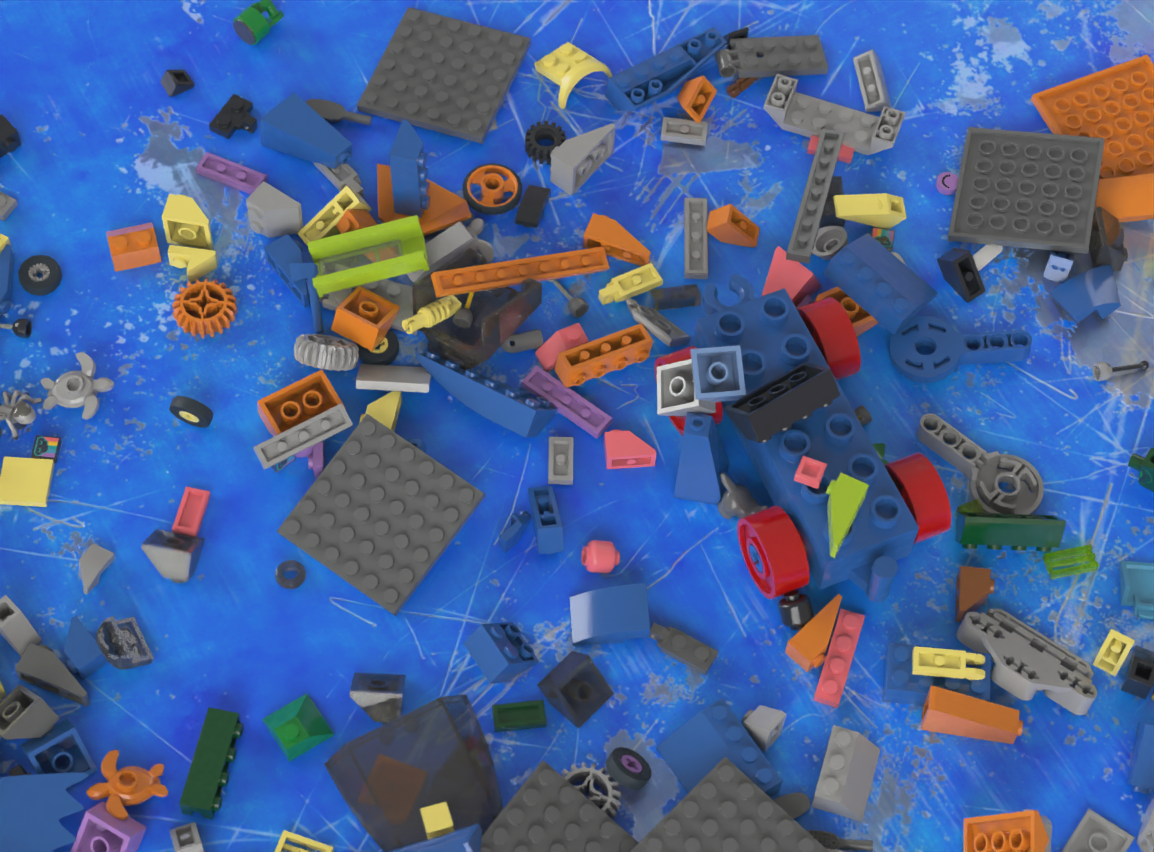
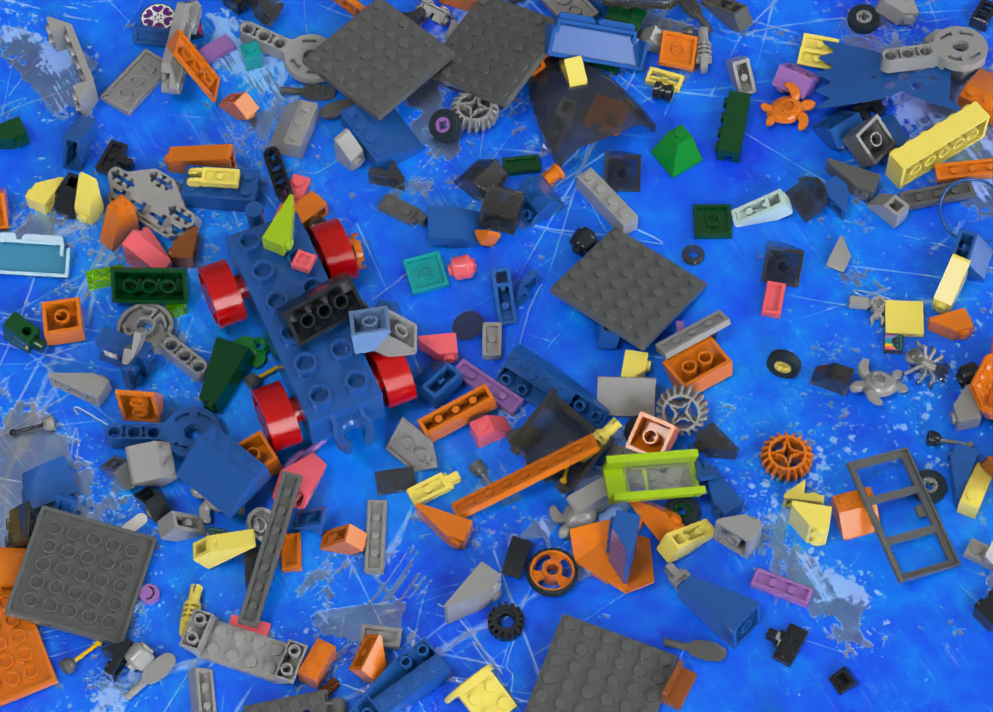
camera: 175 degrees left, 0 degrees up
none -> orange brick [41,297,86,346]
none -> light grey slope [48,373,112,407]
none -> dark grey hinge [58,641,103,675]
none -> black hinge [95,140,135,175]
none -> blue brick [95,326,157,391]
none -> dark grey slope [99,455,136,490]
none -> orange slope [100,194,140,252]
none -> black slope [101,640,133,683]
none -> orange slope [115,389,165,424]
none -> coral slope [122,227,173,268]
none -> light grey slope [122,327,148,365]
none -> light grey piece [123,653,176,701]
none -> light grey head [124,641,154,672]
none -> light grey slope [125,441,177,487]
none -> light grey slope [157,511,206,542]
none -> light yellow hinge [179,584,203,638]
none -> dark green slope [199,337,255,414]
none -> slope [218,91,259,121]
none -> black beam [263,146,294,203]
none -> orange tile [281,532,302,572]
none -> blue slope [292,506,328,536]
none -> orange brick [298,638,337,690]
none -> orange plate [348,232,366,270]
none -> clear smoke slope [368,160,405,191]
none -> teal plate [403,251,449,296]
none -> blue slope [414,360,463,409]
none -> clear smoke piece [452,311,483,340]
none -> orange slope [475,229,501,247]
none -> clear smoke slope [478,183,525,235]
none -> orange bush [540,163,565,186]
none -> black head [569,227,597,256]
none -> light grey brick [576,168,638,235]
none -> black wheel [652,81,674,103]
none -> dark orange panel [661,660,697,711]
none -> dark green tile [693,204,732,239]
none -> clear smoke slope [694,422,739,460]
none -> light aqua slope [731,189,793,227]
none -> clear smoke slope [809,363,855,396]
none -> dark grey door [846,447,961,584]
none -> light grey bar [848,295,885,327]

